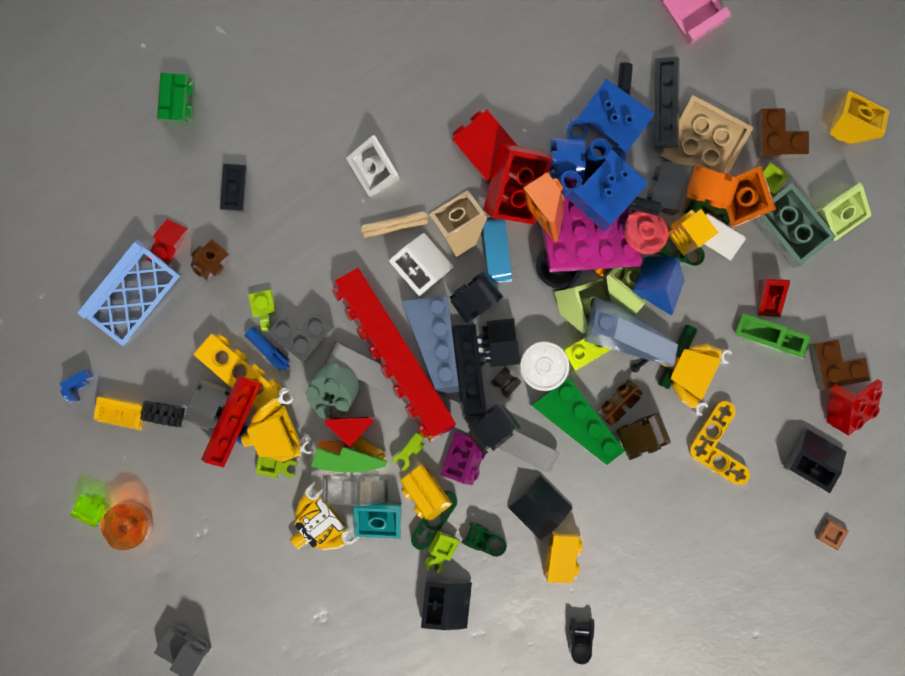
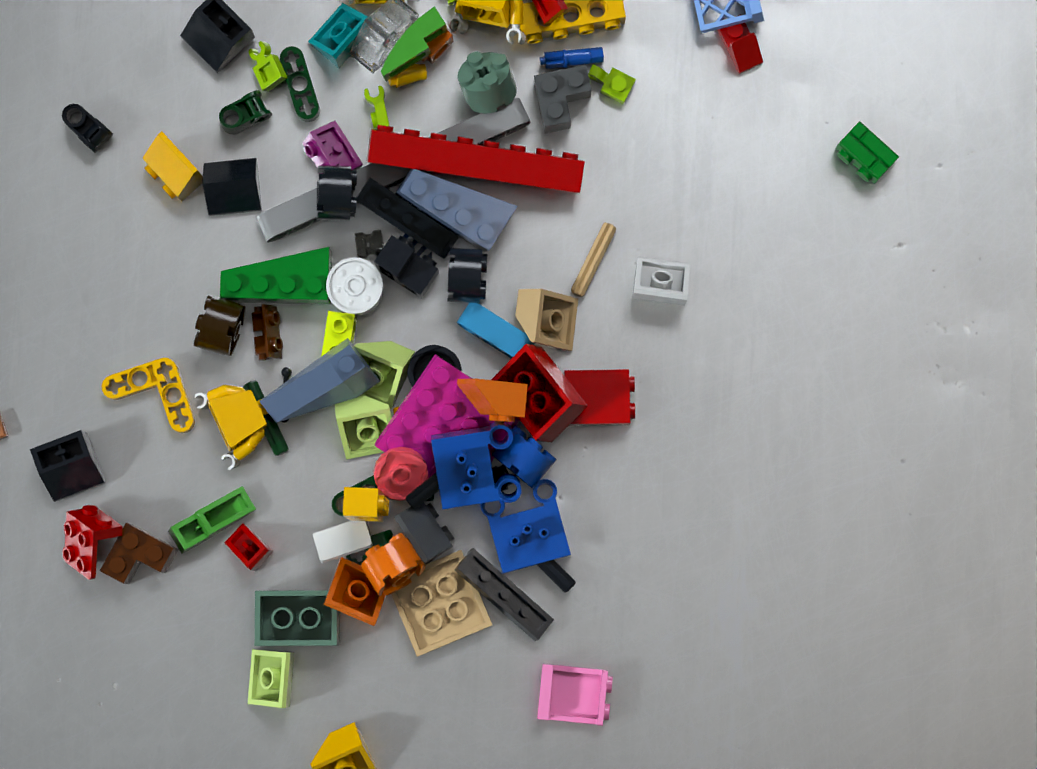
camera: 135 degrees right, 5 degrees down
reddish brown brick [190,239,229,281] -> none
black plate [220,163,247,212] -> none
red slope [325,416,375,447] -> none
white slope [389,233,454,297] -> none
yellow brick [400,465,452,520] -> none
blue slope [632,256,685,315] -> none
reddish brown brick [756,108,809,159] -> none
lime plate [763,163,789,195] -> none

